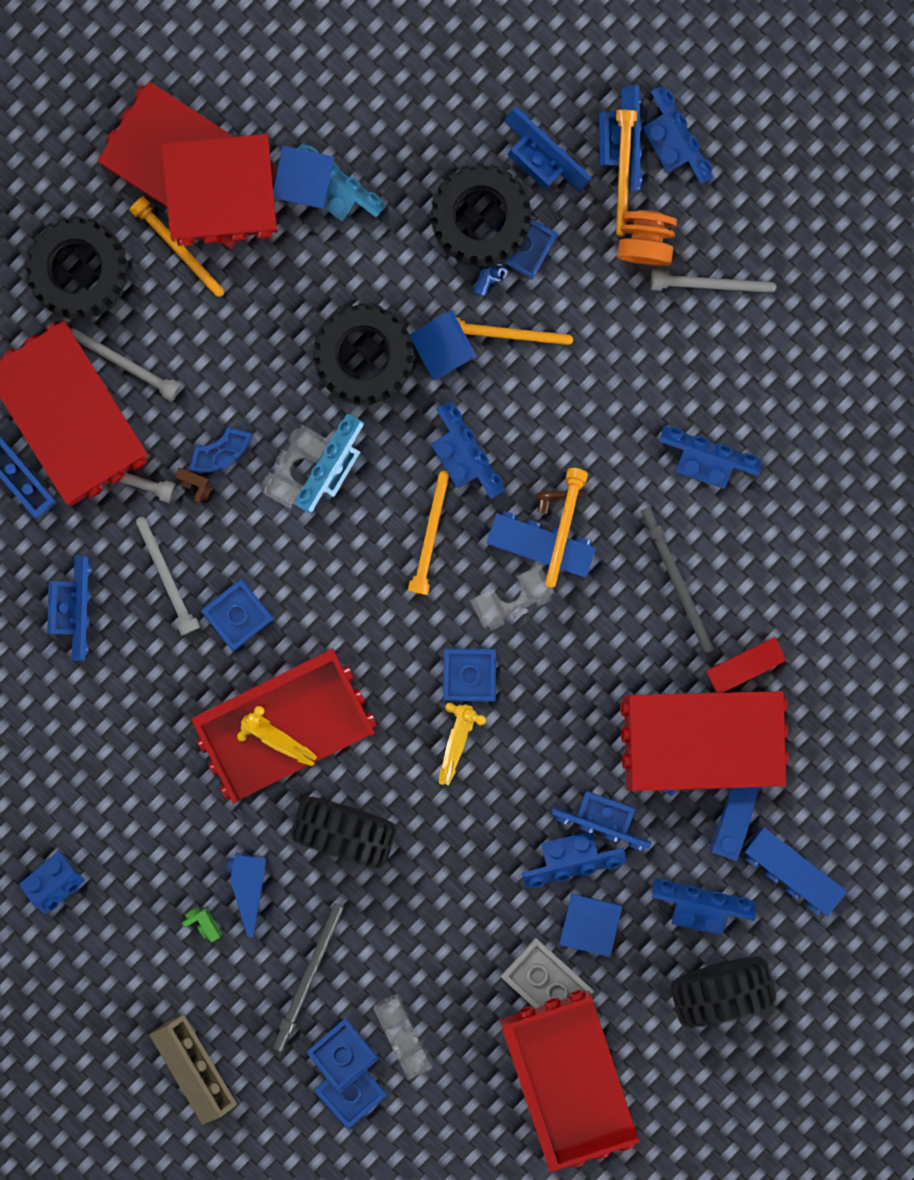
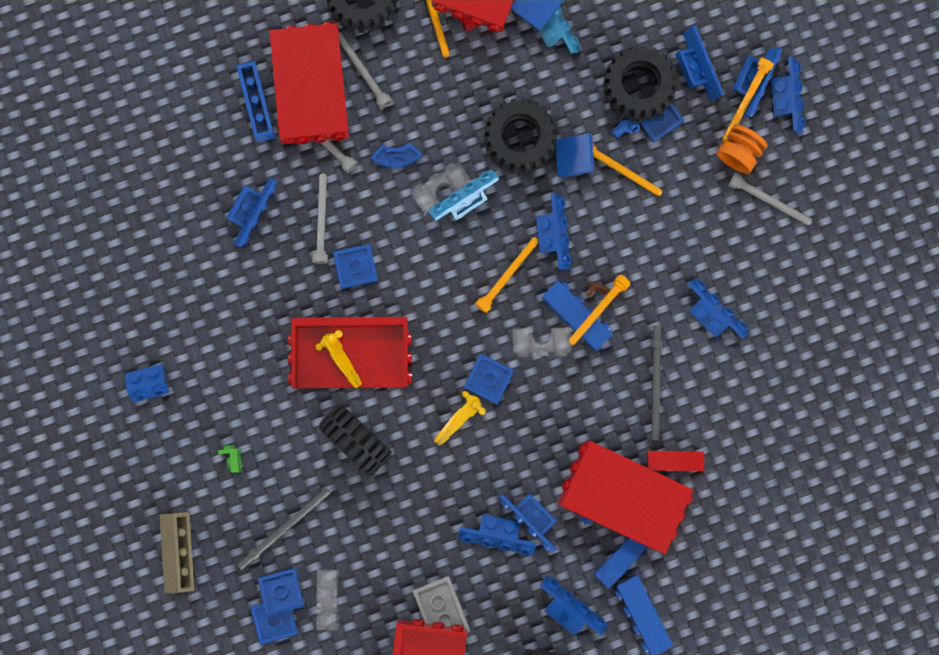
camera: 30 degrees right, 5 degrees down
reddish brown bracket [175,467,212,504] -> none
blue slope [227,852,267,938] -> none
blue tile [559,893,623,957] -> none

